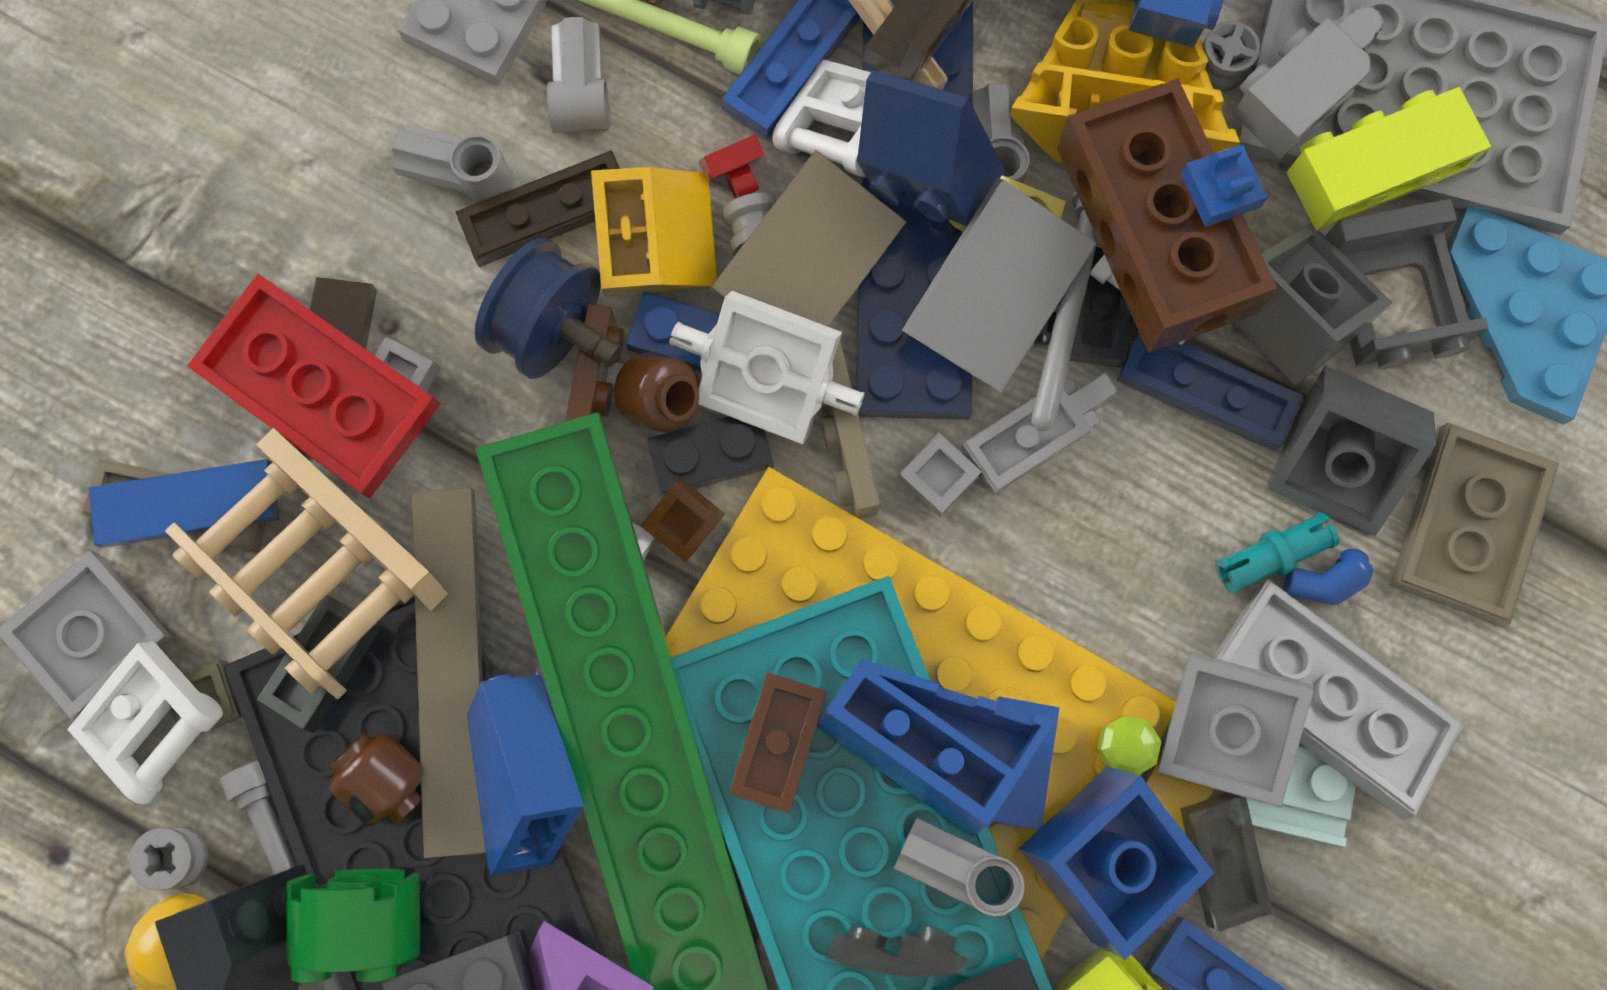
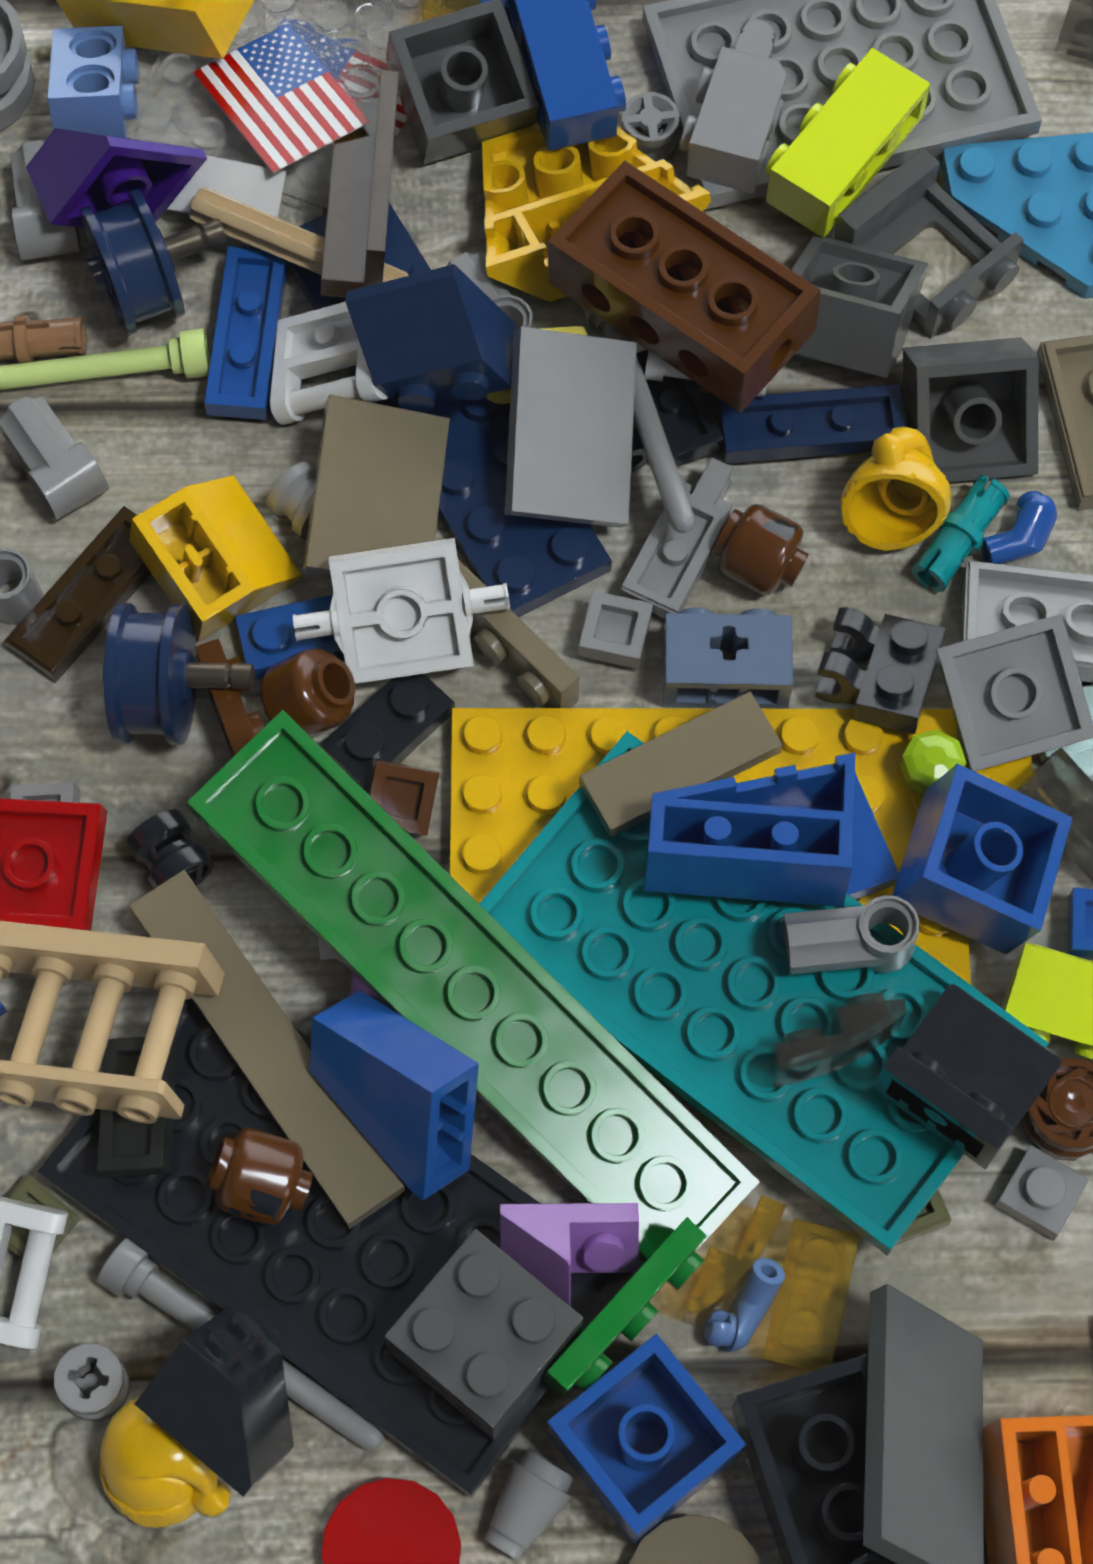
camera: 30 degrees left, 10 degrees down
green brick [287,868,420,983] -> none
red tile [699,134,765,199] -> none
reddish brown plate [729,672,827,813] -> none
blue tile [1181,144,1268,227] -> none
none -> black wheel [126,809,214,889]
none -> dark tan tile [579,691,783,838]
none -> sand blue brick [663,607,793,709]
none -> reddish brown head [712,504,809,596]
none -> black plate [815,607,946,734]
none -> yellow piece [840,427,952,551]

